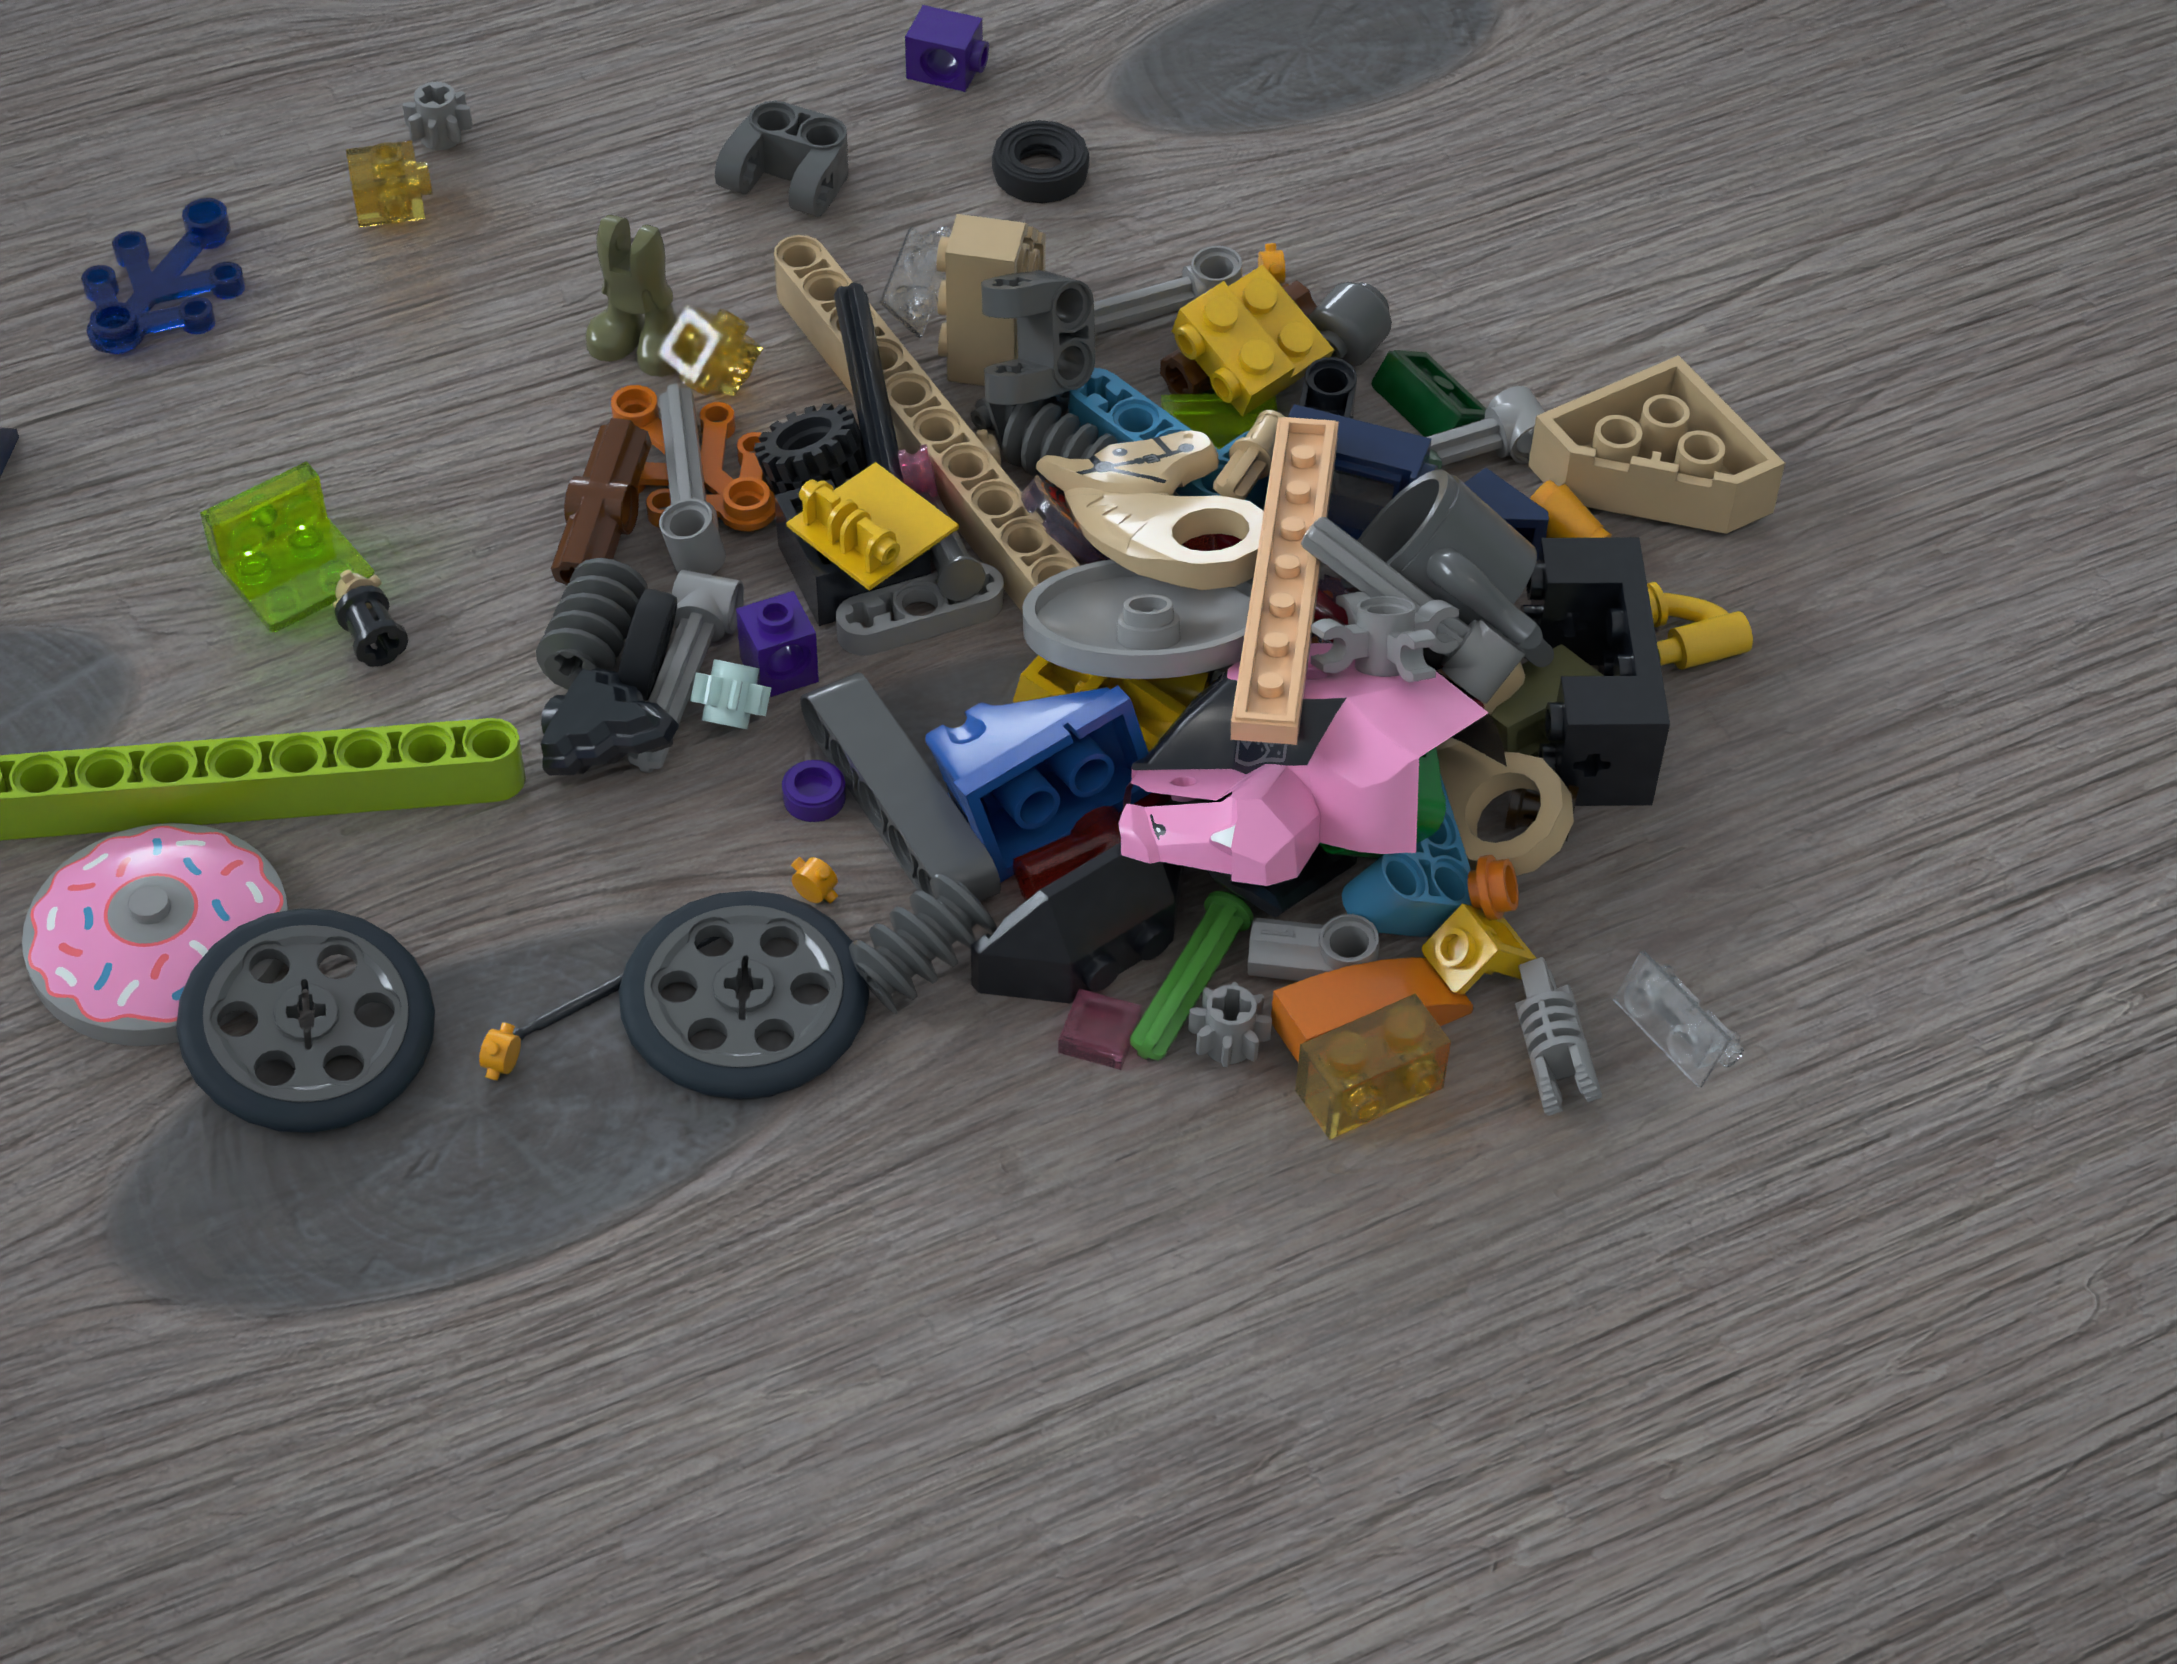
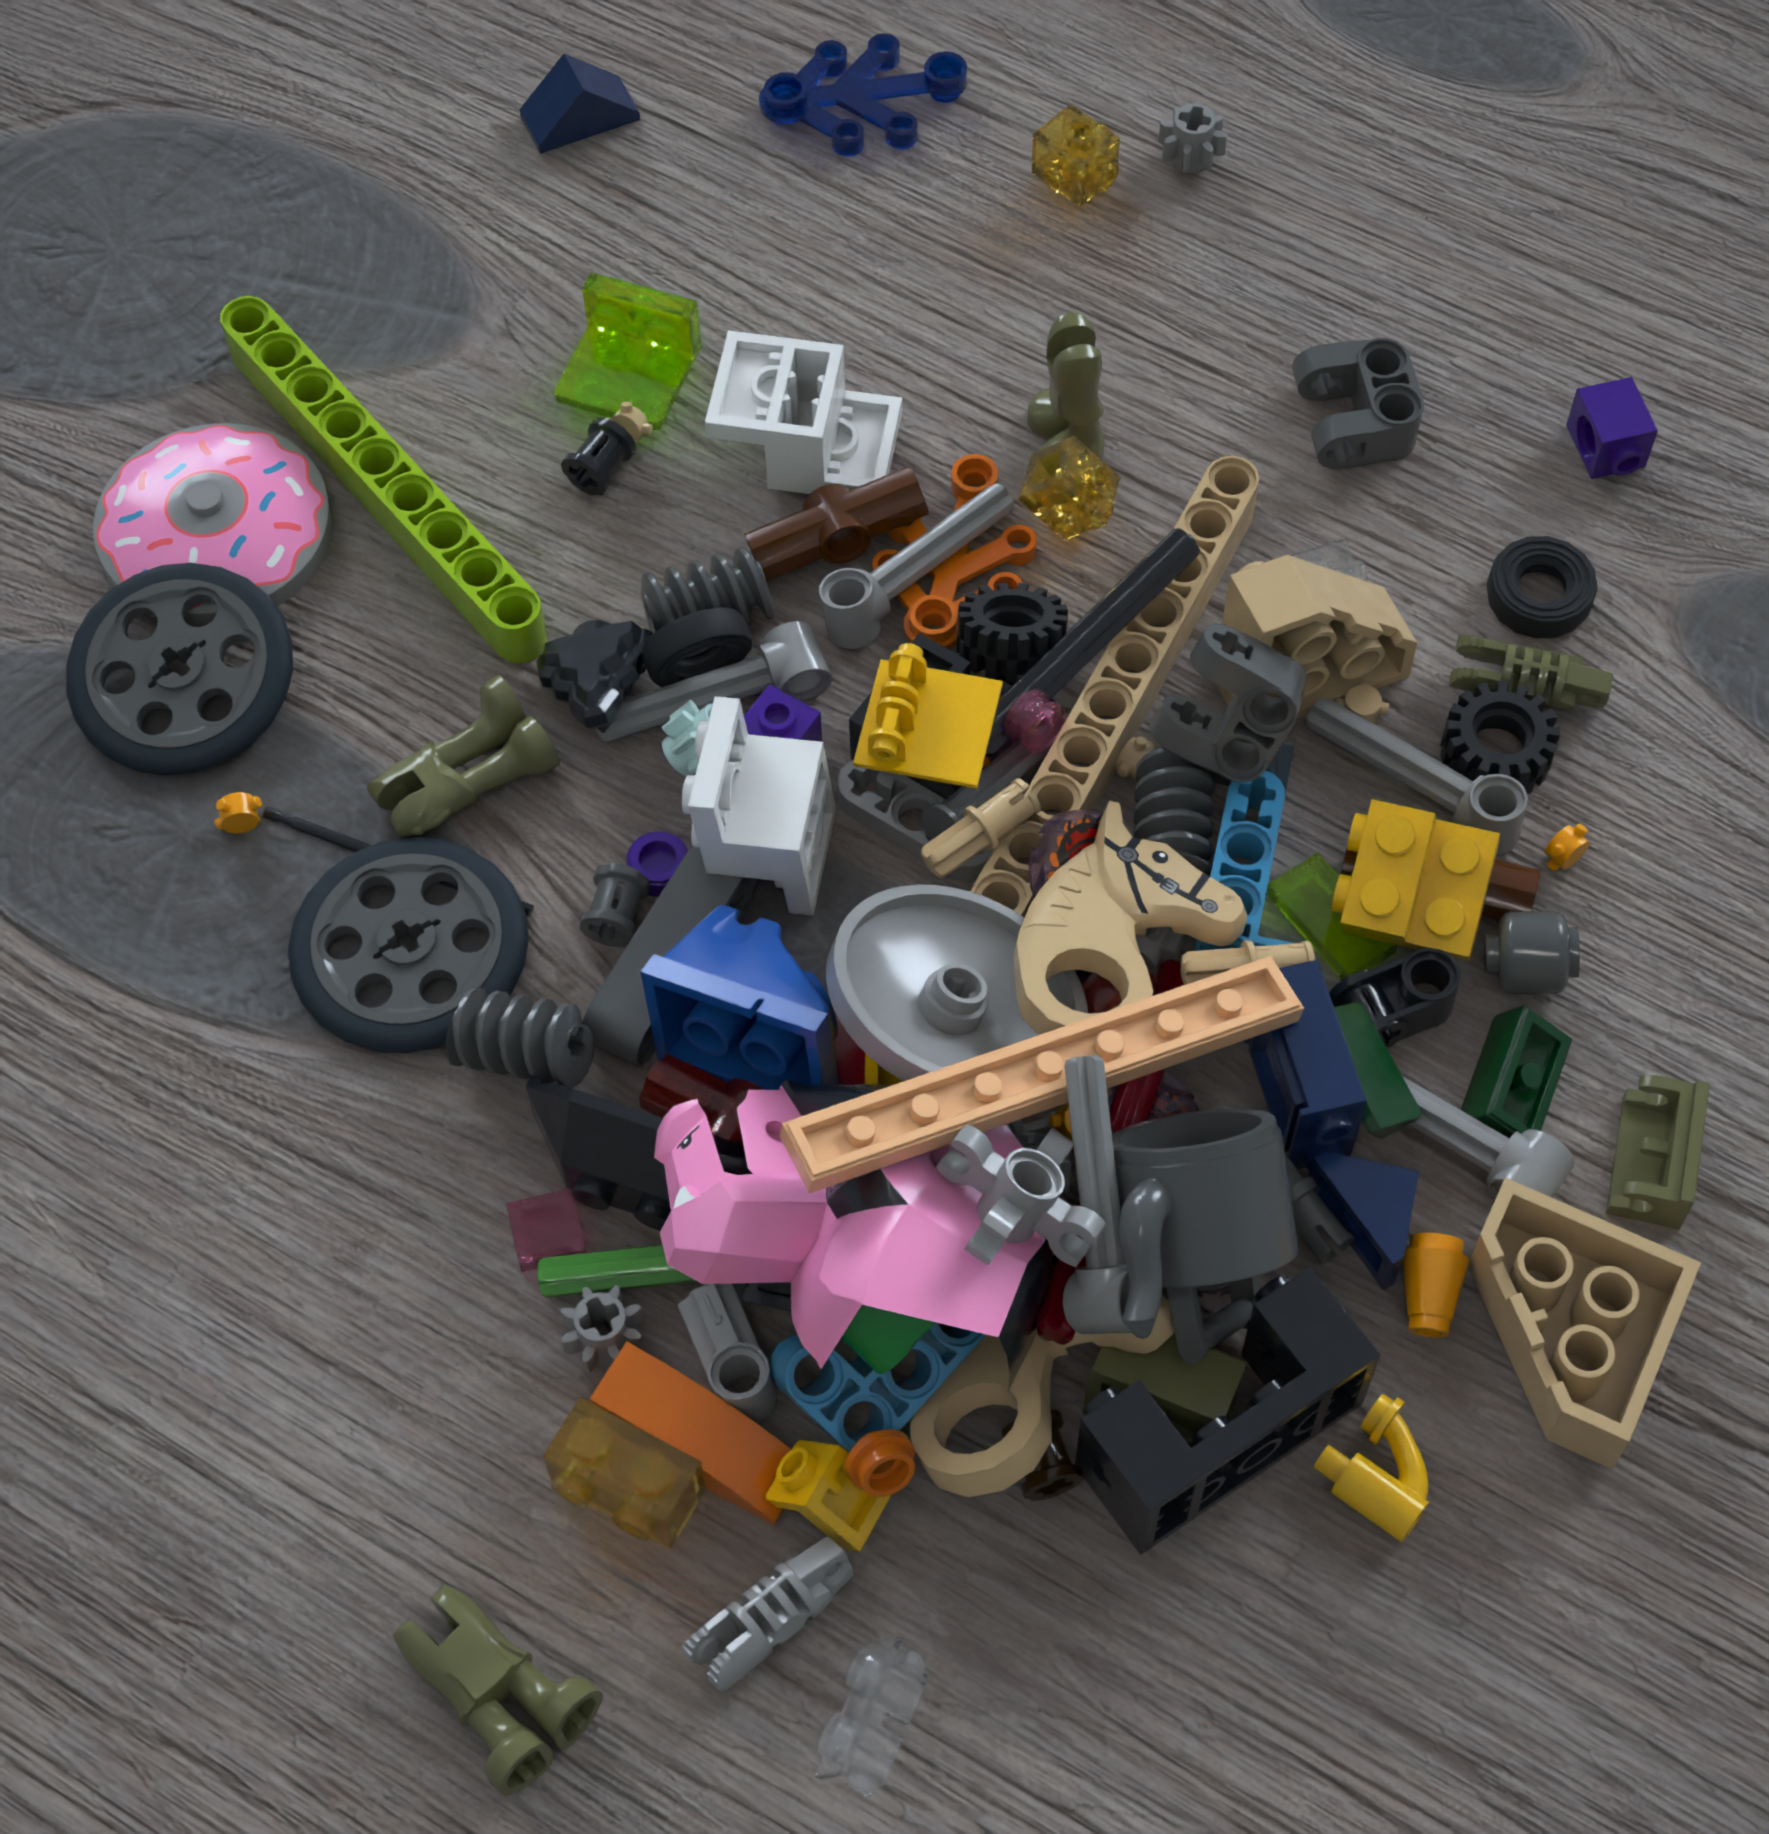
camera: 60 degrees right, 10 degrees up
light orange piece [791,857,838,904] -> none
none -> olive piece [367,674,560,838]
none -> olive piece [393,1584,603,1796]
none -> dark grey bush [579,863,650,947]
none -> white bracket [682,696,836,916]
none -> white bracket [705,330,902,494]
none -> tan axle [920,778,1041,878]
none -> black tyre [1440,681,1560,795]
none -> olive hinge [1448,634,1613,711]
none -> olive hinge [1606,1075,1710,1229]

